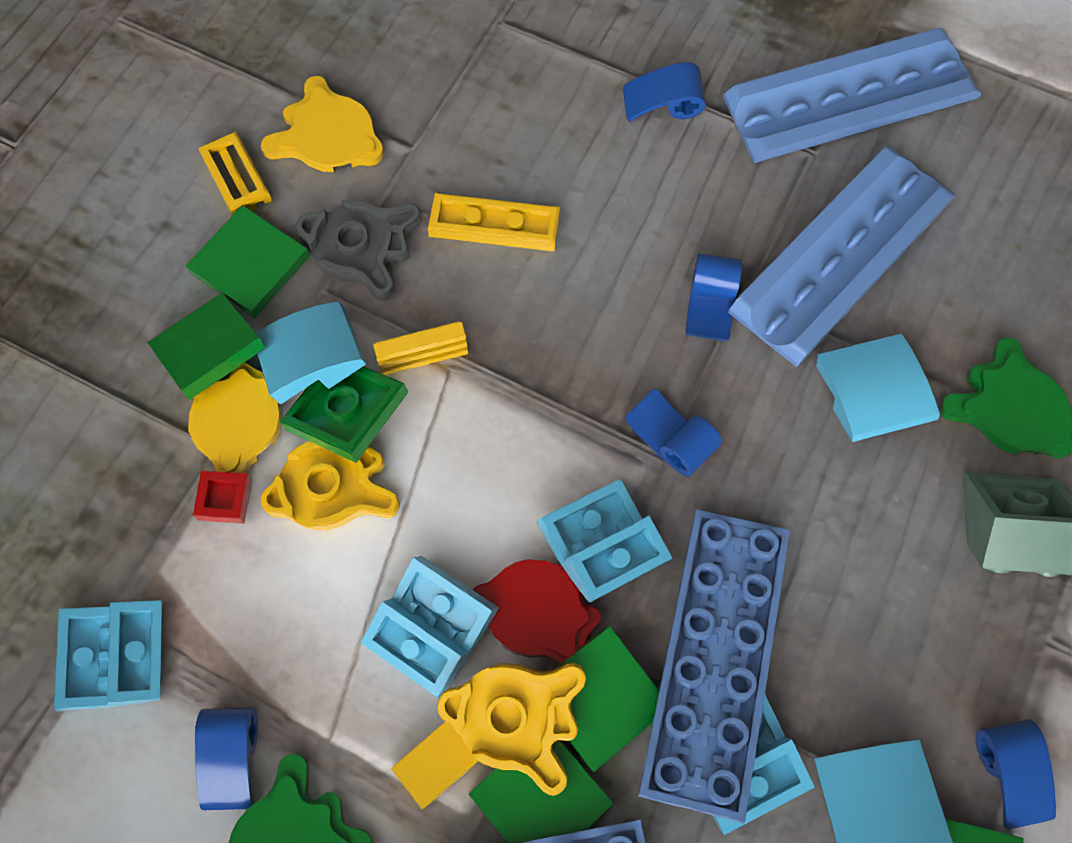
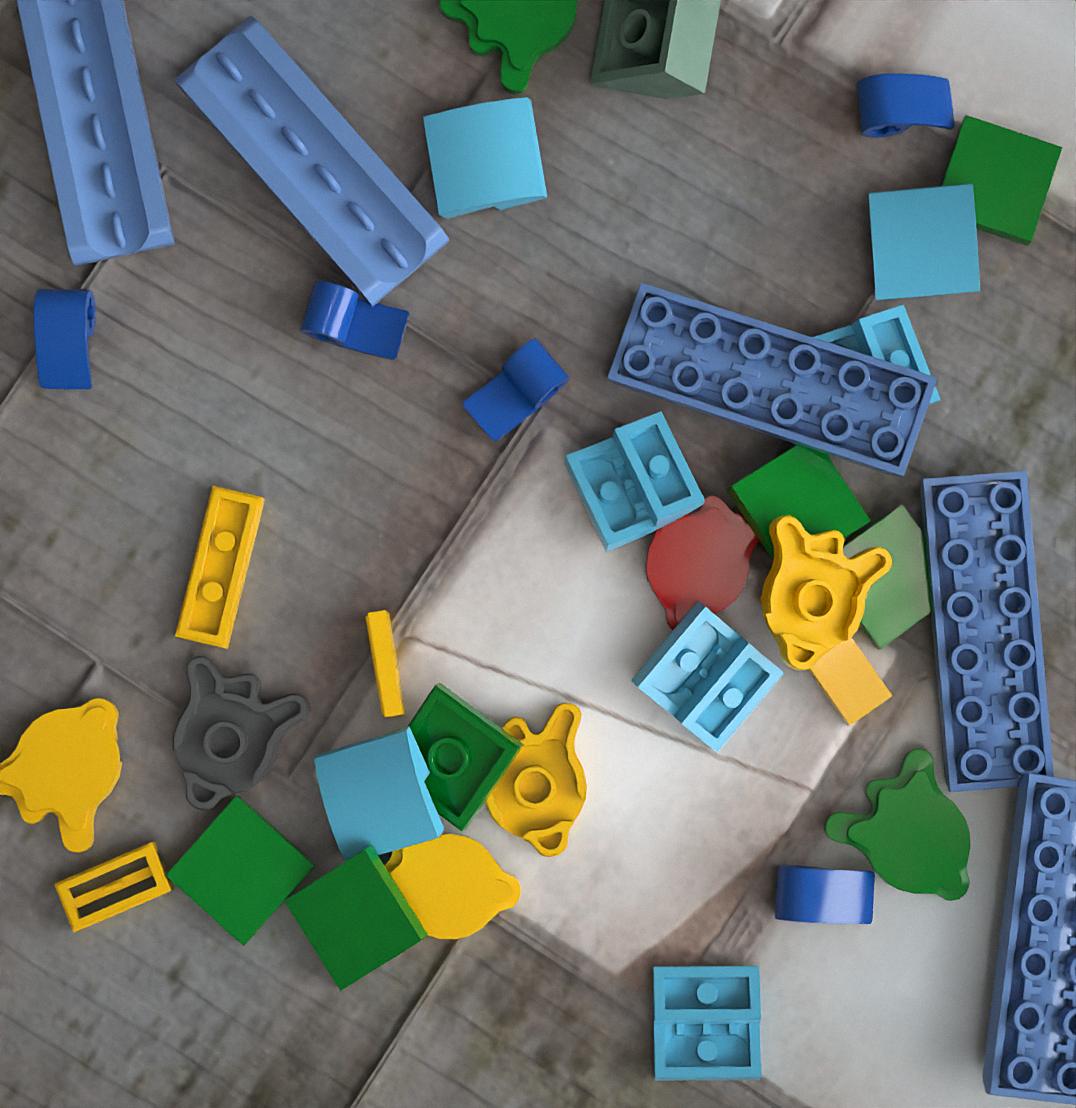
camera: 85 degrees left, 15 degrees up
red plate [193,470,252,524] -> none

